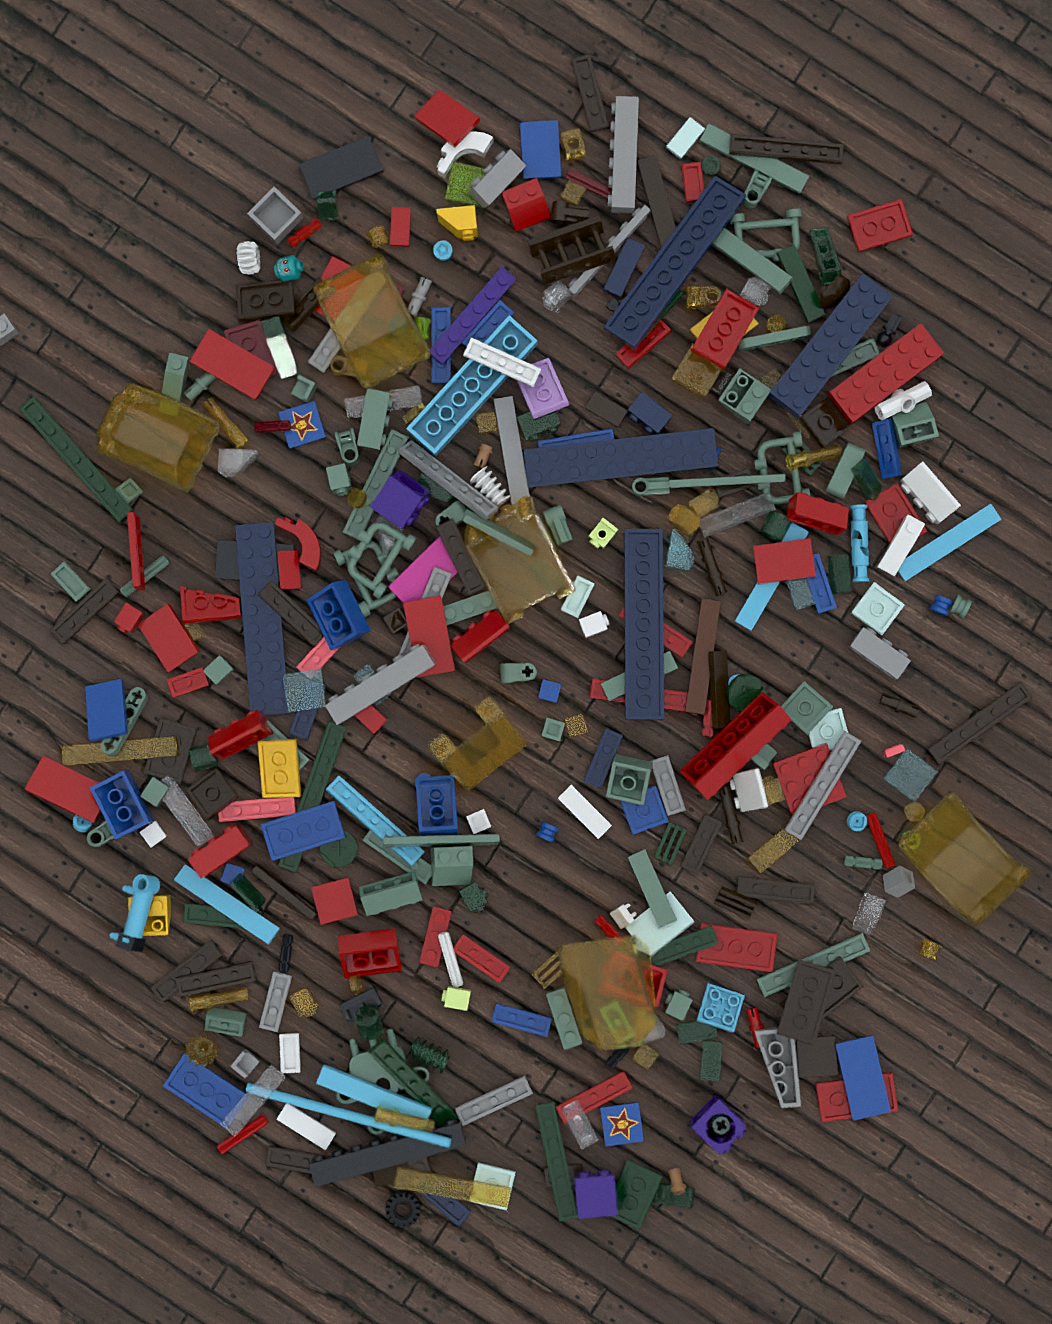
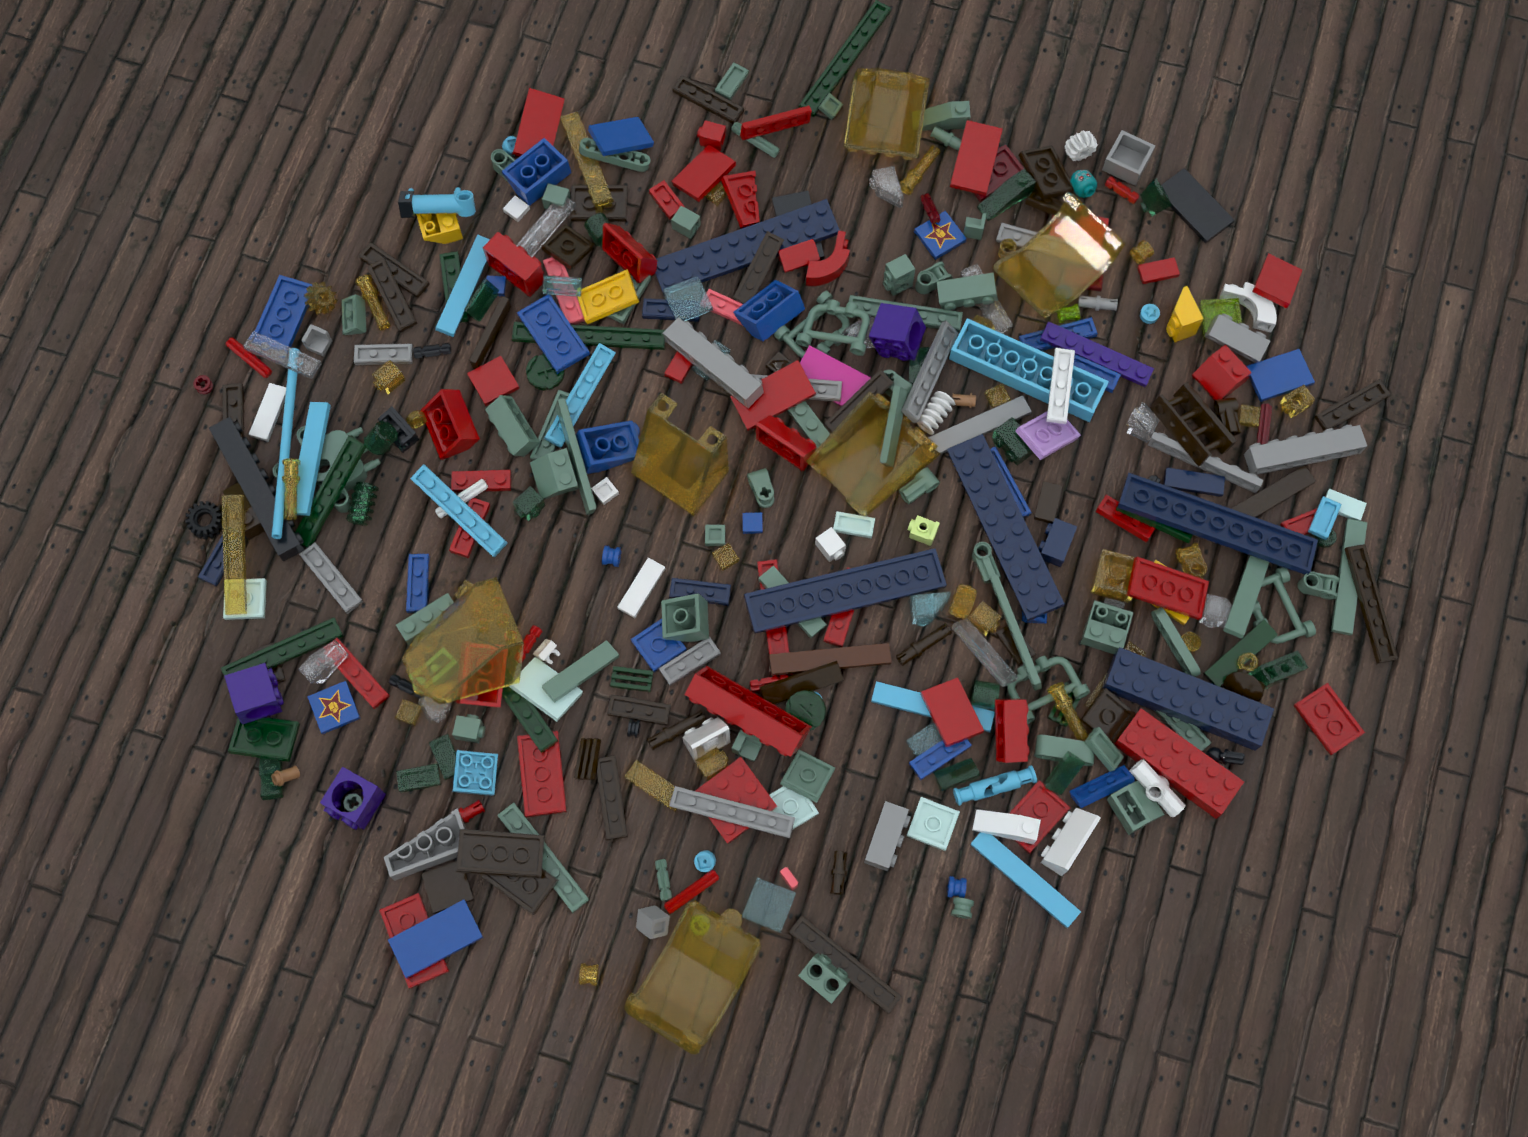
camera: 70 degrees right, 15 degrees down
white tile [279,1033,301,1073] -> none
clear yellow tile [347,488,367,508] -> none
yellowish green brick [441,986,471,1011] -> none
clear slope [852,893,886,935] -> none
none -> dark red bush [193,375,213,395]
none -> medium azure tile [410,464,508,557]
none -> clear light blue tile [543,275,582,297]
none -> black bush [627,718,641,738]
none -> sand green brick [798,953,851,1004]
none -> sand green tile [1085,727,1124,772]
none -> clear yellow bush [1238,653,1258,671]
none -> medium azure tile [1308,496,1342,540]

